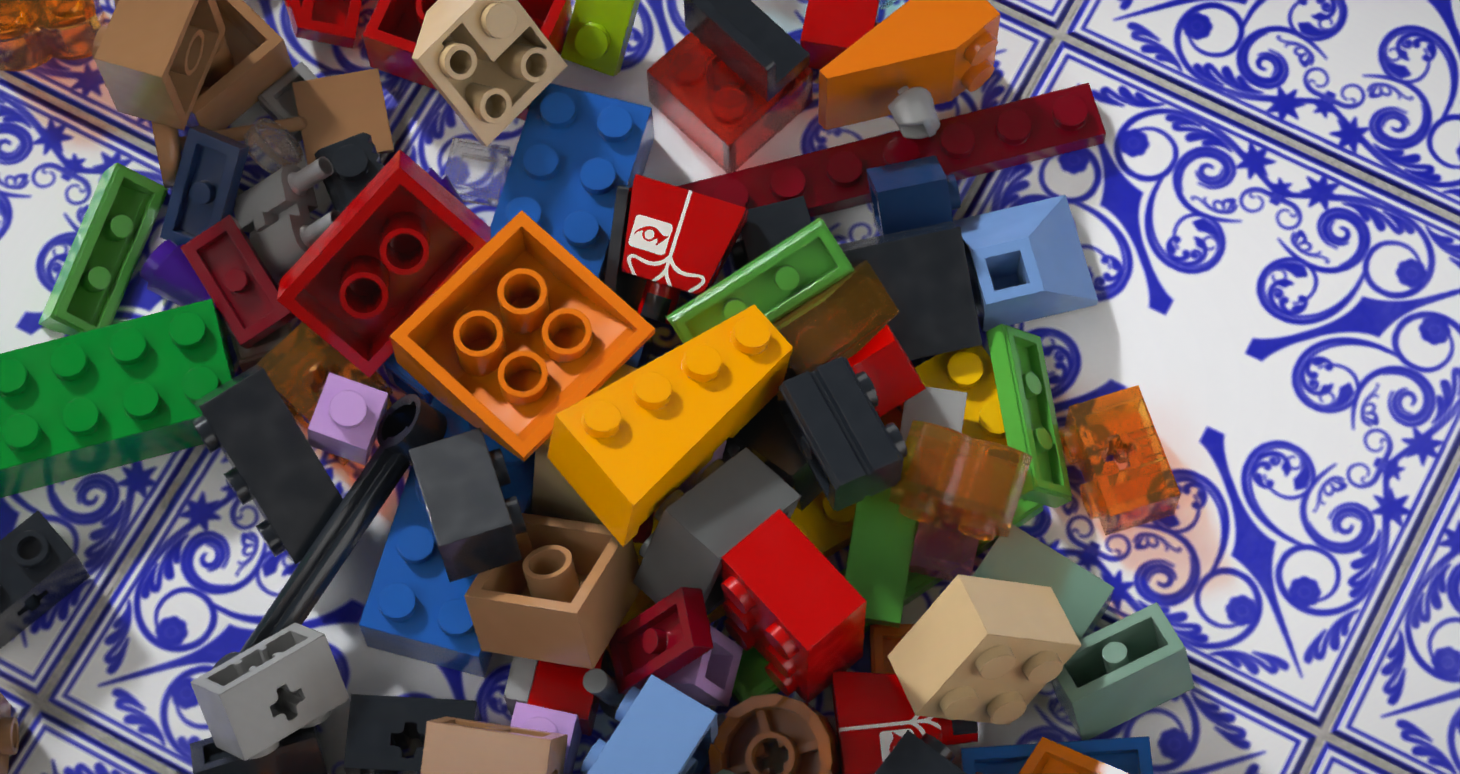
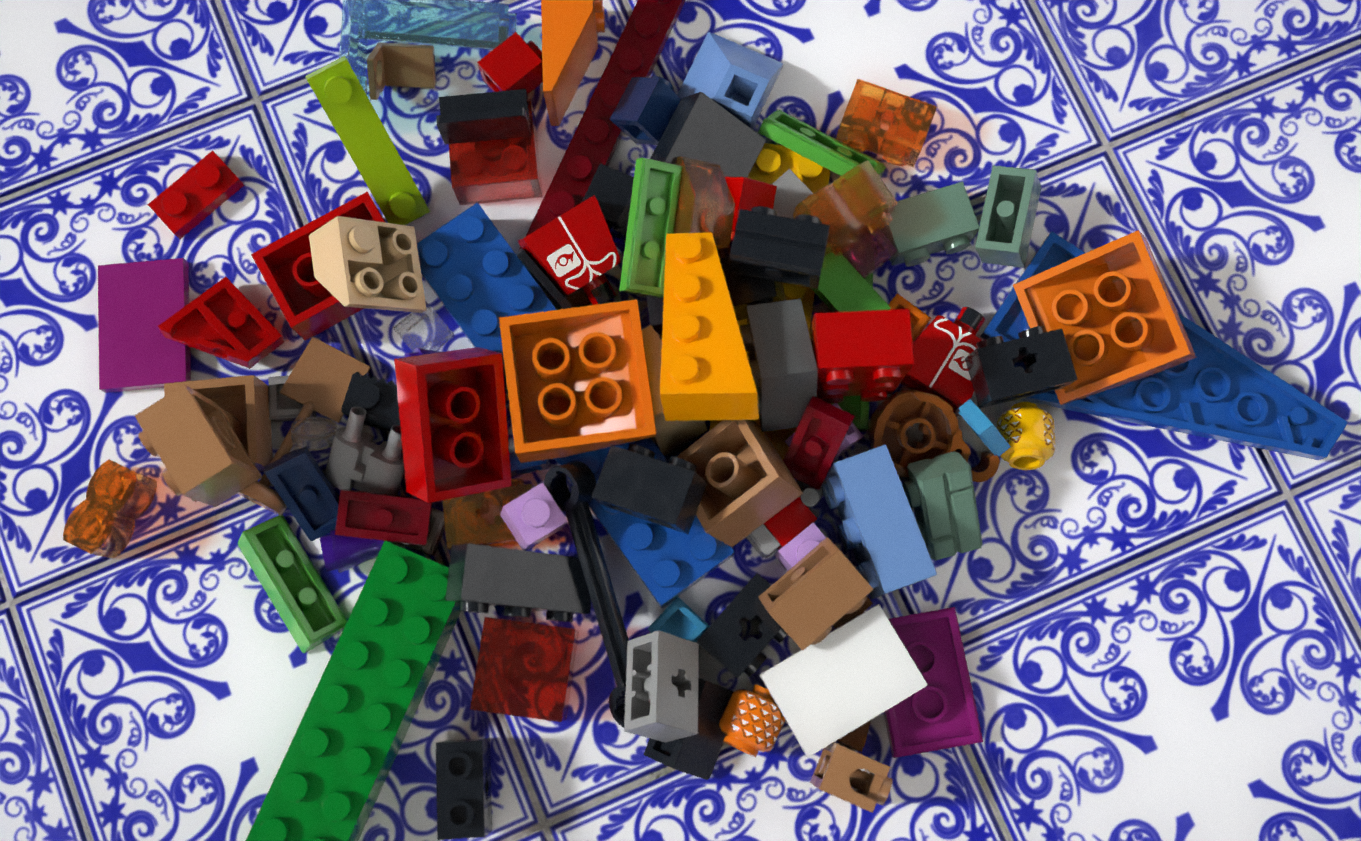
camera: 55 degrees left, 10 degrees up
tan brick [887,574,1082,725] -> none
light grey piece [888,86,940,139] -> none
none -> clear red brick [470,617,579,722]
none -> dark azure tile [648,596,710,643]

